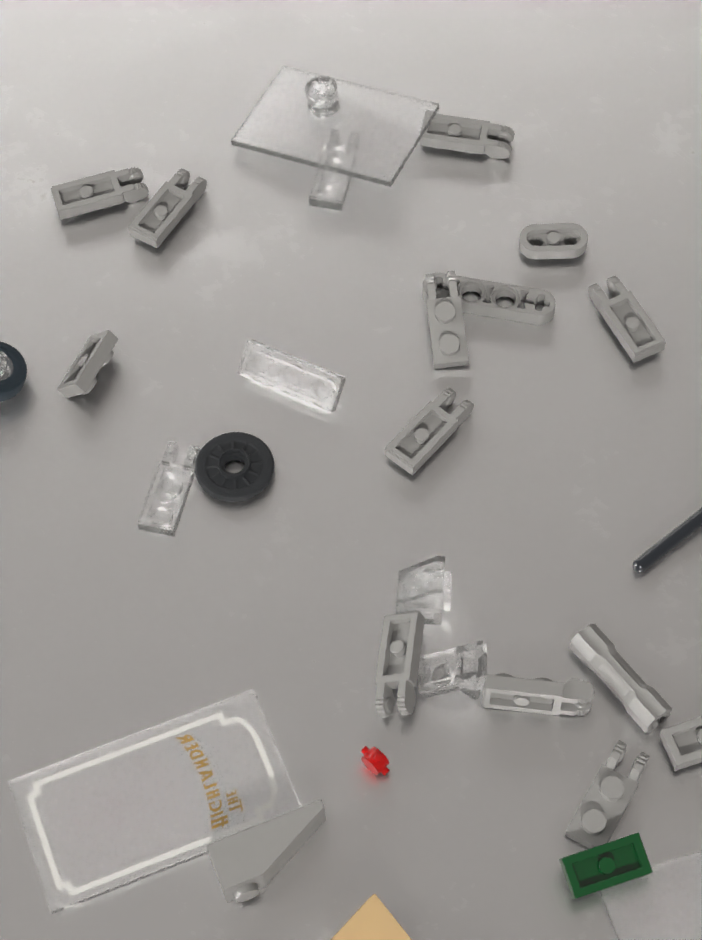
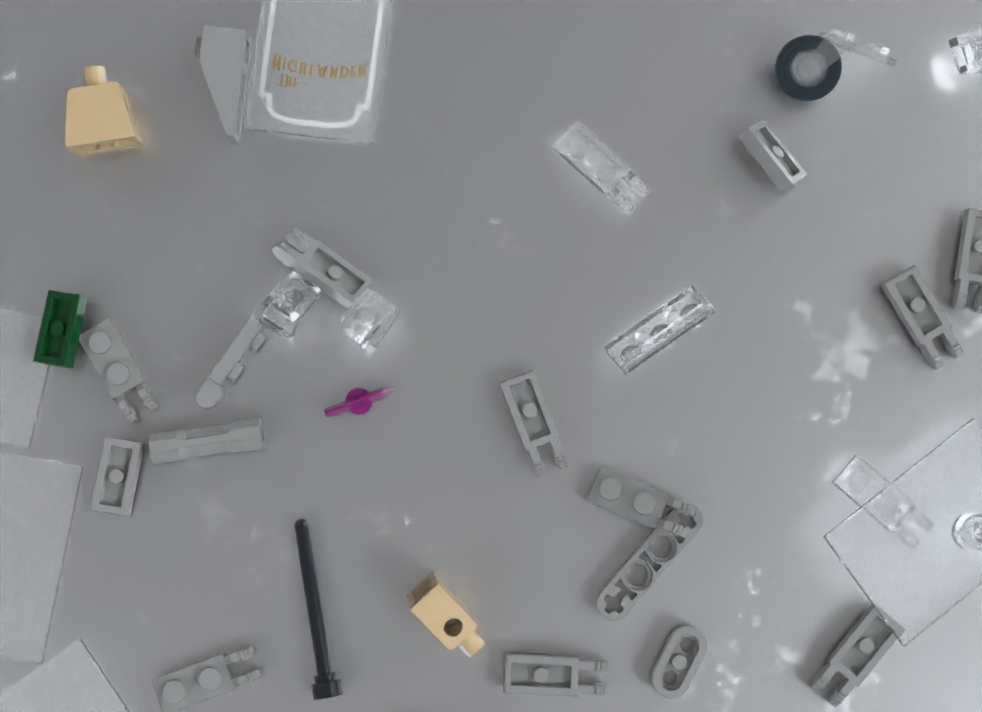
camera: 115 degrees right, 25 degrees up
black wheel [195,432,274,502] -> none
red piece [361,746,390,776] -> none
none -> magenta piece [324,388,393,417]
none -> tan torso [406,571,485,658]

